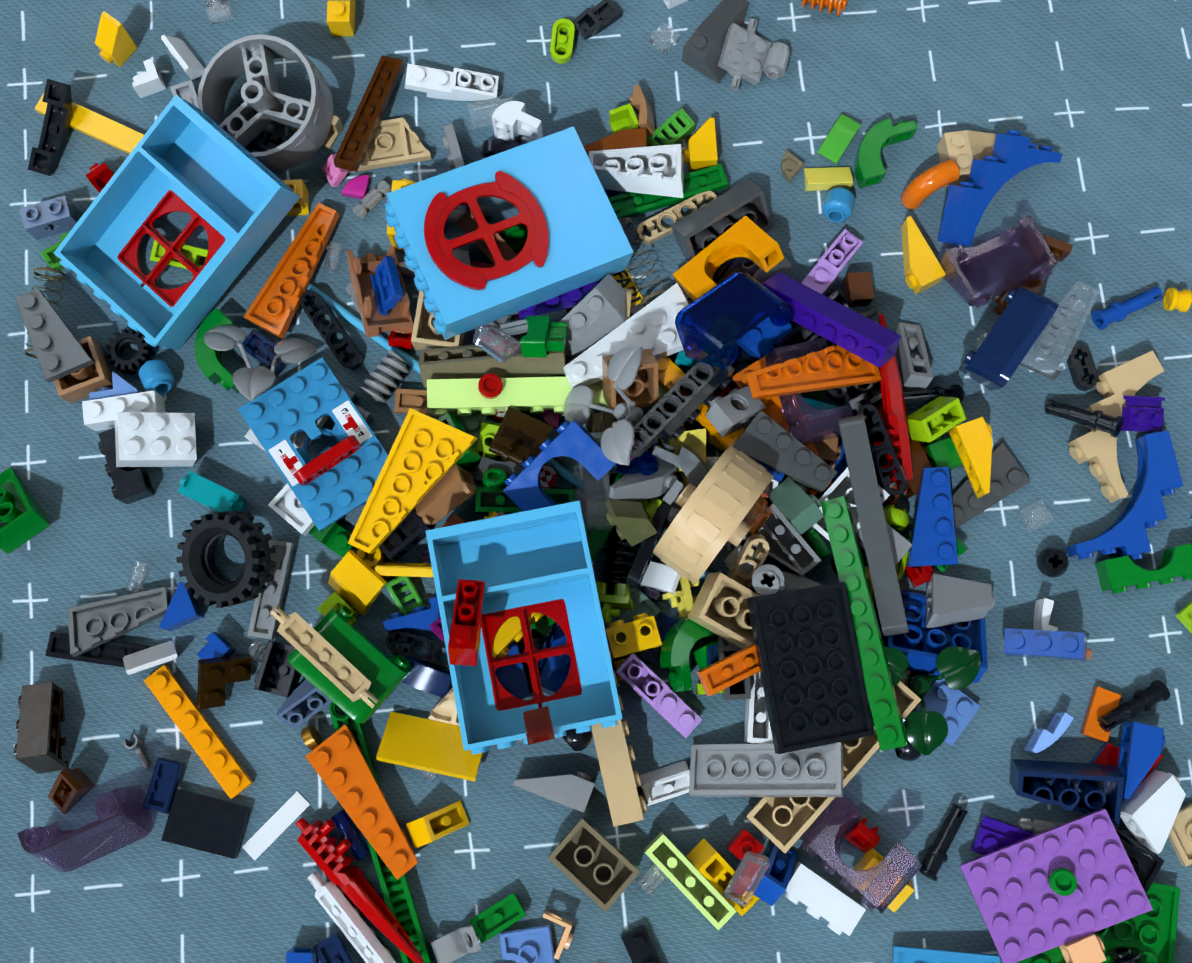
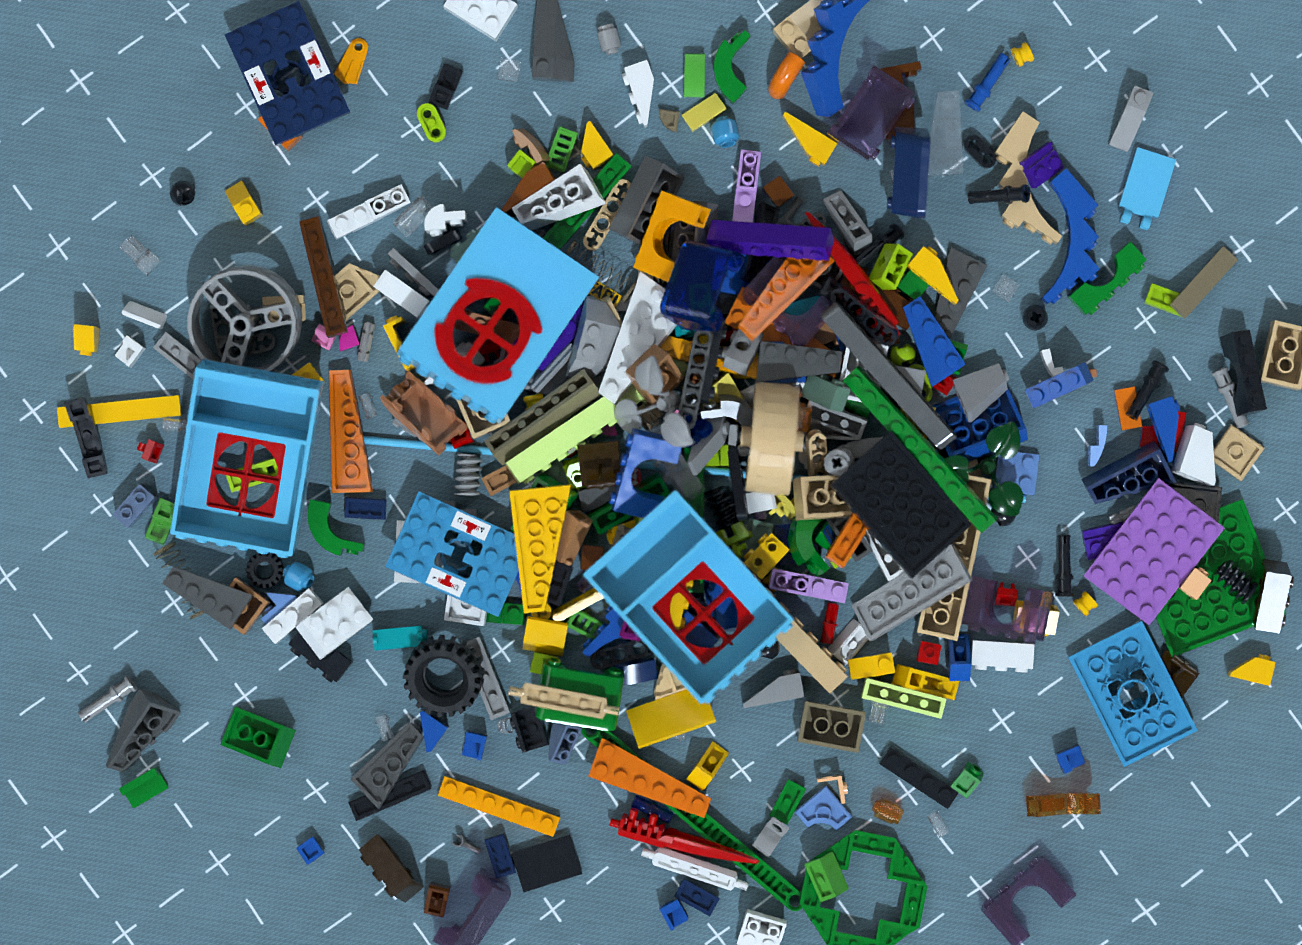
camera: 30 degrees left, 10 degrees up
white slope [123,641,178,675] -> none
dark brown plate [197,654,251,709] -> none
light grey plant [203,325,317,402] -> none
white sticker [242,791,310,860] -> none
red beam [294,435,362,486] -> none
black beam [300,291,363,370] -> none
pearl gold tile [301,724,323,750] -> none
blue plate [370,256,403,316] -> none
red slope [448,579,485,666] -> none
clear slope [473,325,522,362] -> none
red tile [478,373,503,399] -> none
green tile [483,468,507,491] -> none
green piece [520,316,568,358] -> none
clear red panel [523,706,556,745] -> none
olive slope [605,500,657,547] -> none
light grey plate [717,19,771,91] -> none
clear slope [722,851,770,908] -> none
green tile [1048,867,1077,896] -> none
none -> white slope [373,270,431,319]
none -> white slope [622,60,654,128]
none -> red axle [820,603,839,644]
none -> yellow slope [847,652,895,680]
none -> yellow wheel [1073,591,1098,617]

